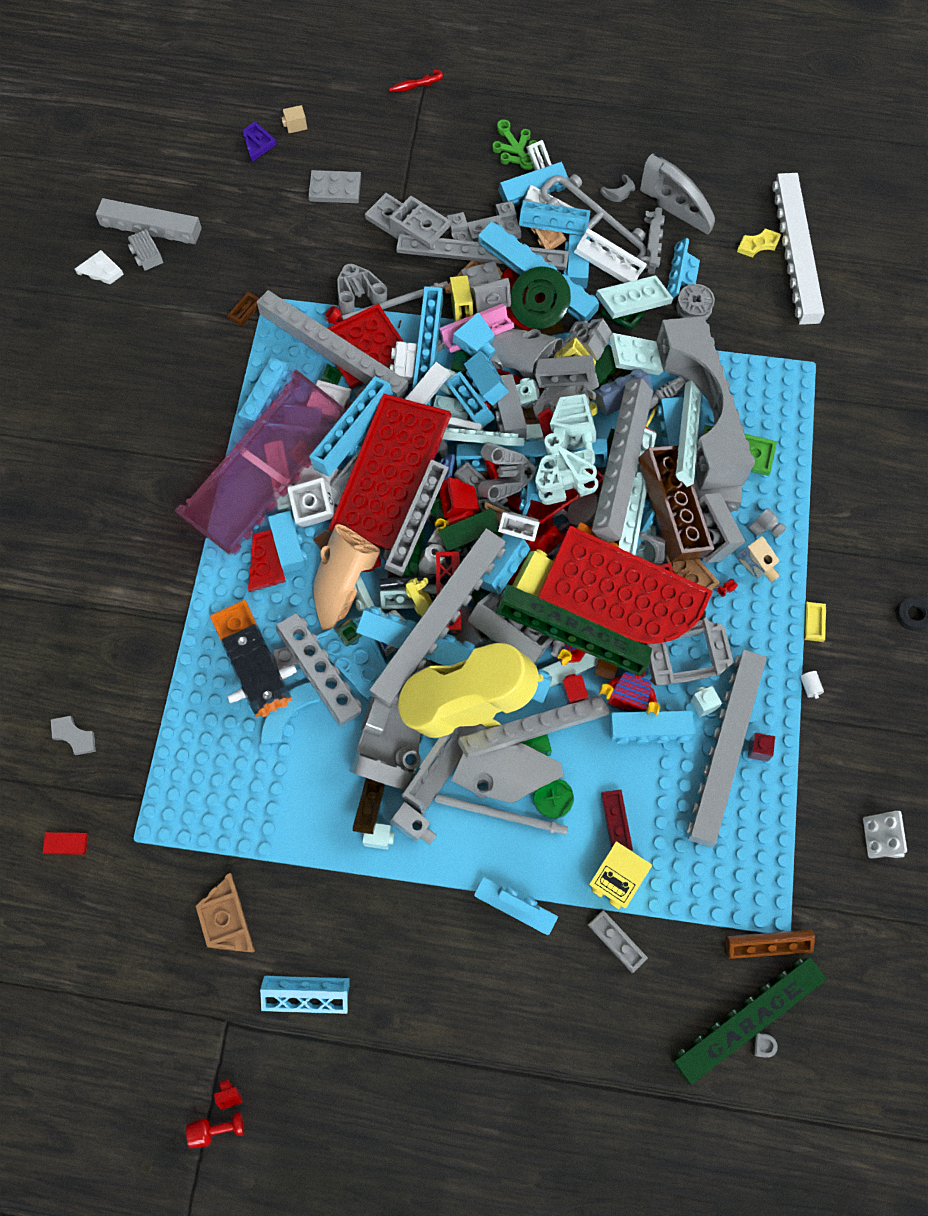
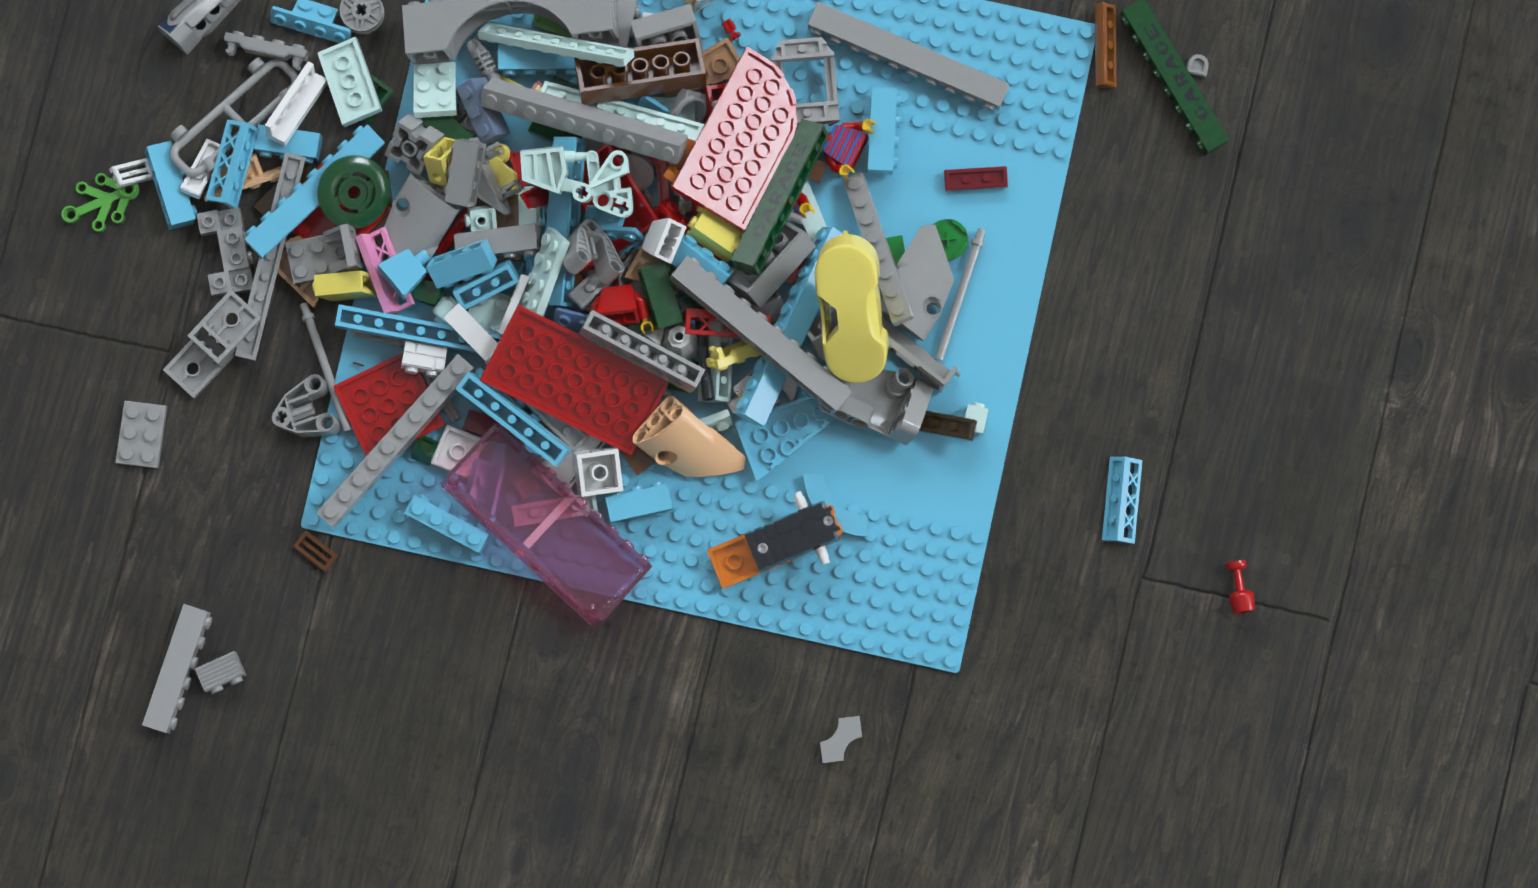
camera: 85 degrees left, 15 degrees up
red tile [43,832,88,855] -> none
white wing [75,250,124,284] -> none
medium nougat wing [196,873,255,953] -> none
red tile [214,1080,243,1110] -> none
dark purple wing [243,122,277,161] -> none
red wing [248,530,286,592] -> none
light grey plate [273,647,309,670] -> none
light grey brick [276,613,362,727] -> none
tan brick [281,105,307,133] -> none
red tile [325,306,342,325] -> none
dark green slope [334,619,363,647] -> none
light grey torso [389,802,437,845] -> none
medium azure bracket [475,876,558,935] -> none
red brick [561,674,589,705] -> none
light grey tile [588,910,648,973] -> none
light yellow brick [589,842,652,910] -> none
light grey helmet [600,174,635,202] -> none
light aqua brick [691,686,722,718] -> none
dark red brick [748,733,776,762] -> none

